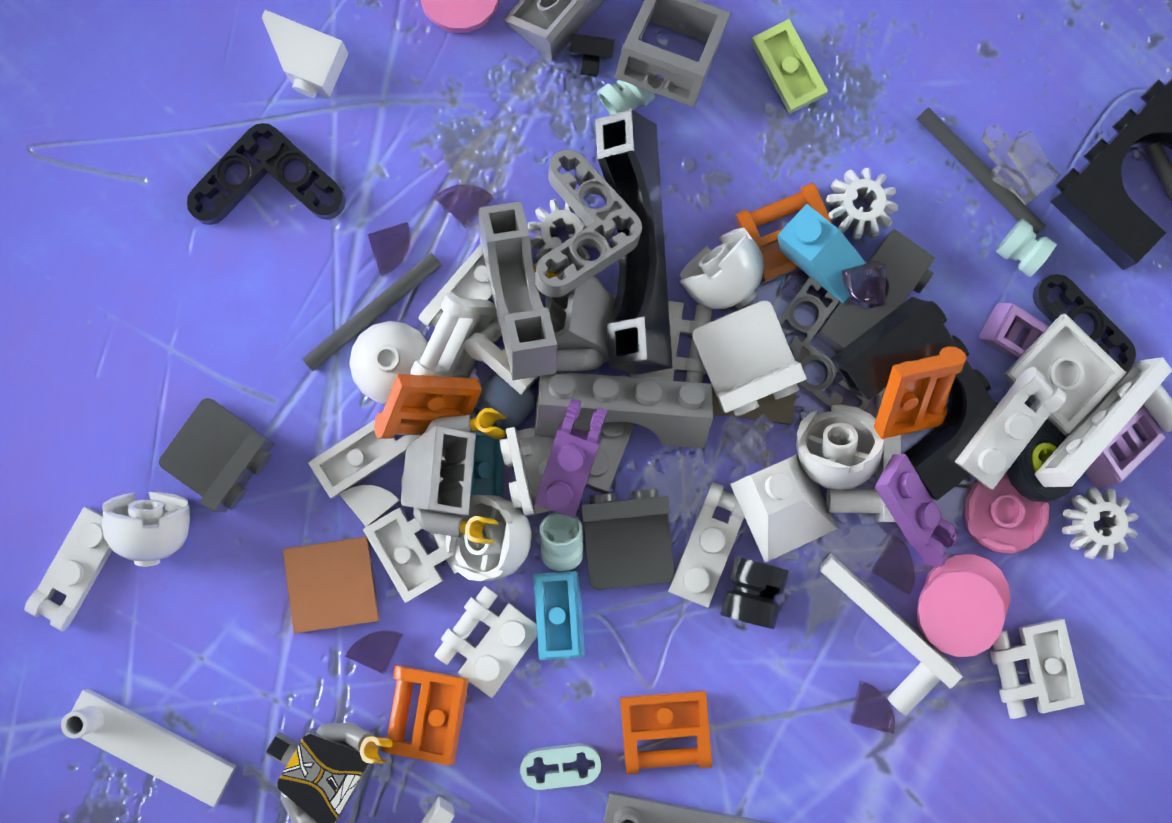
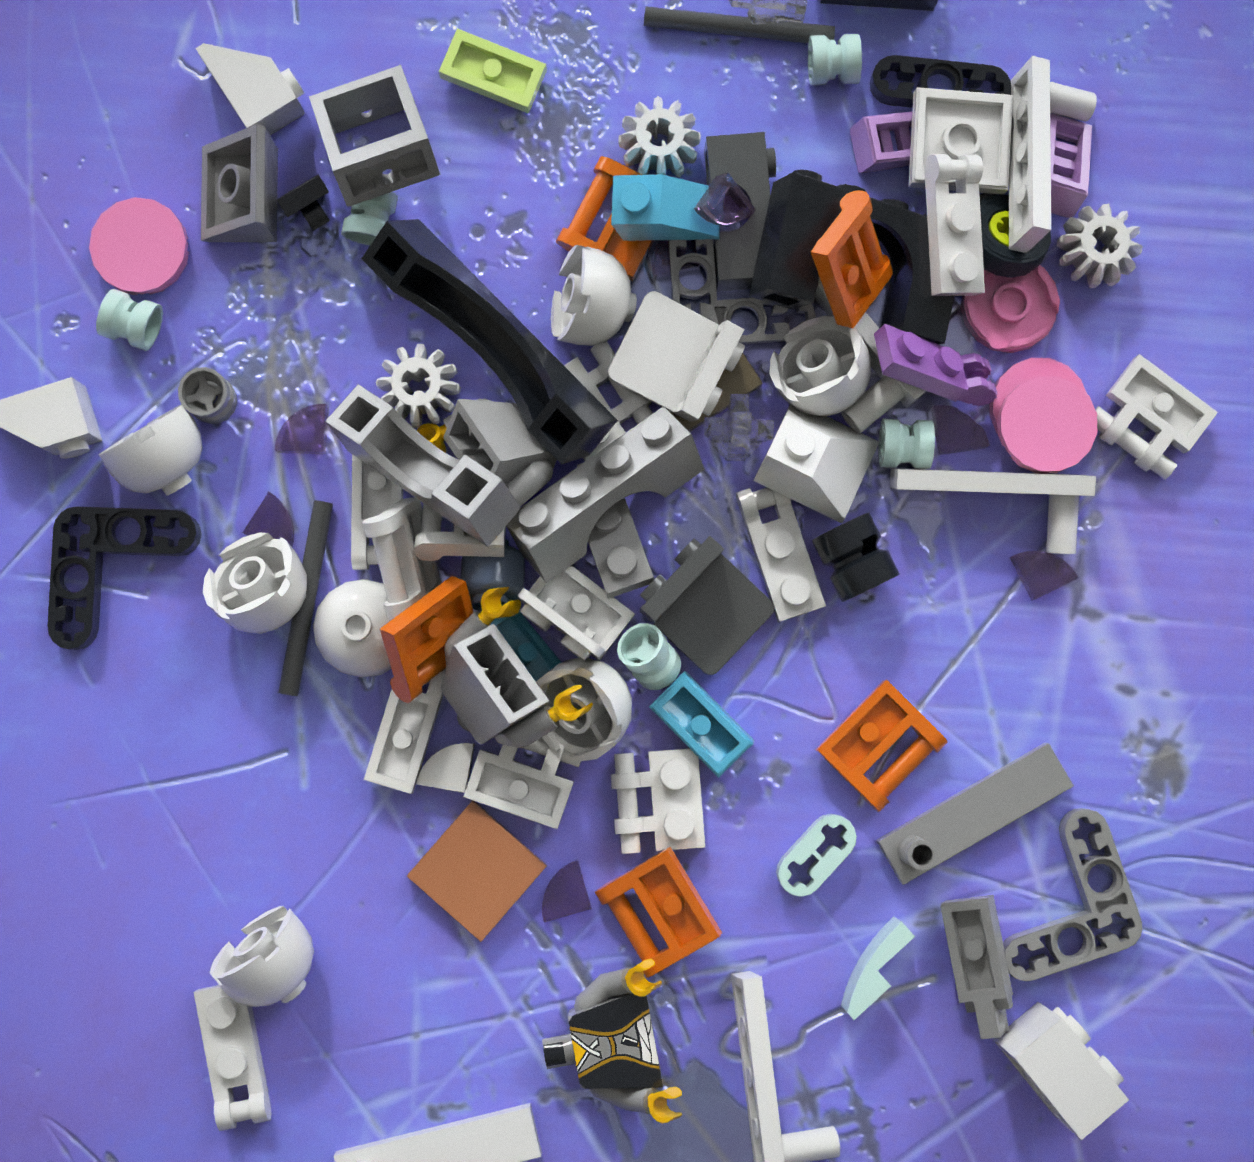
camera: 50 degrees left, 0 degrees up
dark grey bracket [159,398,275,513] -> none
medium lavender hinge [534,398,608,518] -> none
light grey beam [535,150,642,297] -> none
none -> light aqua wheel [96,289,163,351]
none -> white cylinder [99,404,202,496]
none -> light grey wheel [178,367,237,424]
none -> white cylinder [203,532,307,634]
none -> light aqua wheel [878,418,935,469]

